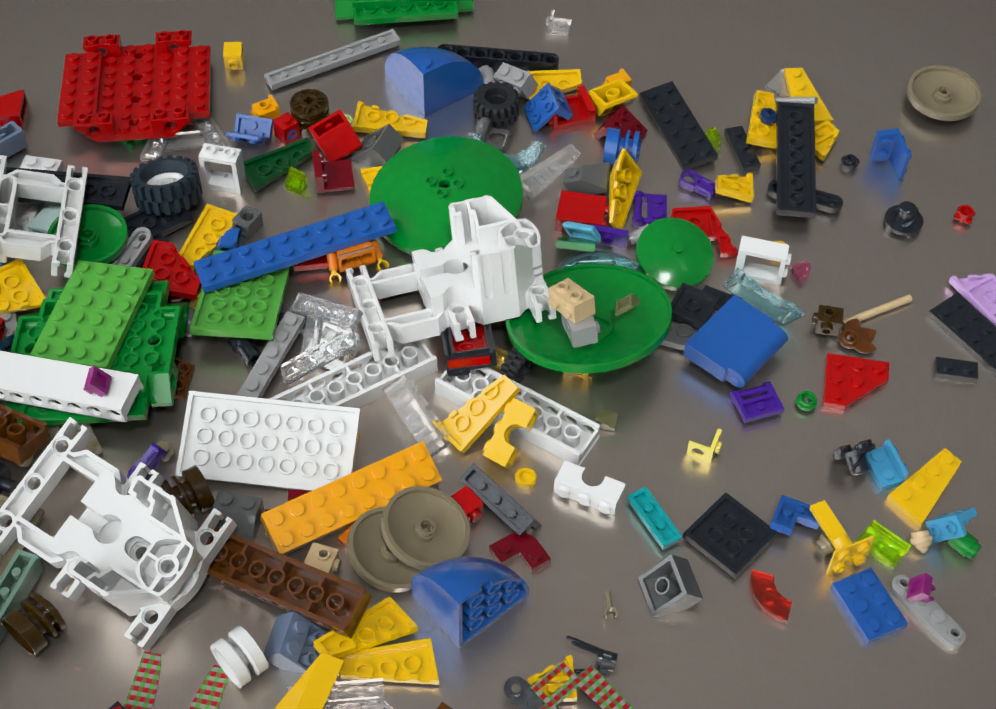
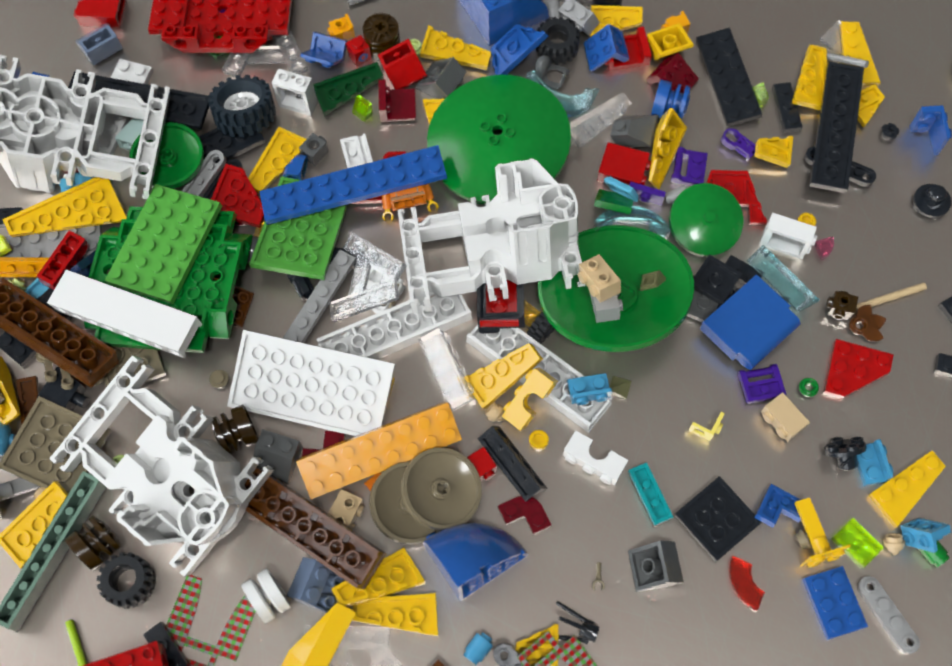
camera: 10 degrees right, 15 degrees up
magenta tile [83,366,112,397] -> none
dark purple piece [127,442,167,480] -> none
dark blue plate [760,108,777,125] -> none
magenta tile [906,573,936,603] -> none
none -> black tyre [97,552,156,609]
none -> white plate [340,134,373,168]
none -> dark azure brick [463,632,493,666]
none -> tan plate [484,402,505,422]
none -> blue wing [491,24,548,75]
none -> dark azure bracket [567,373,612,405]
none -> tan brick [761,392,810,442]

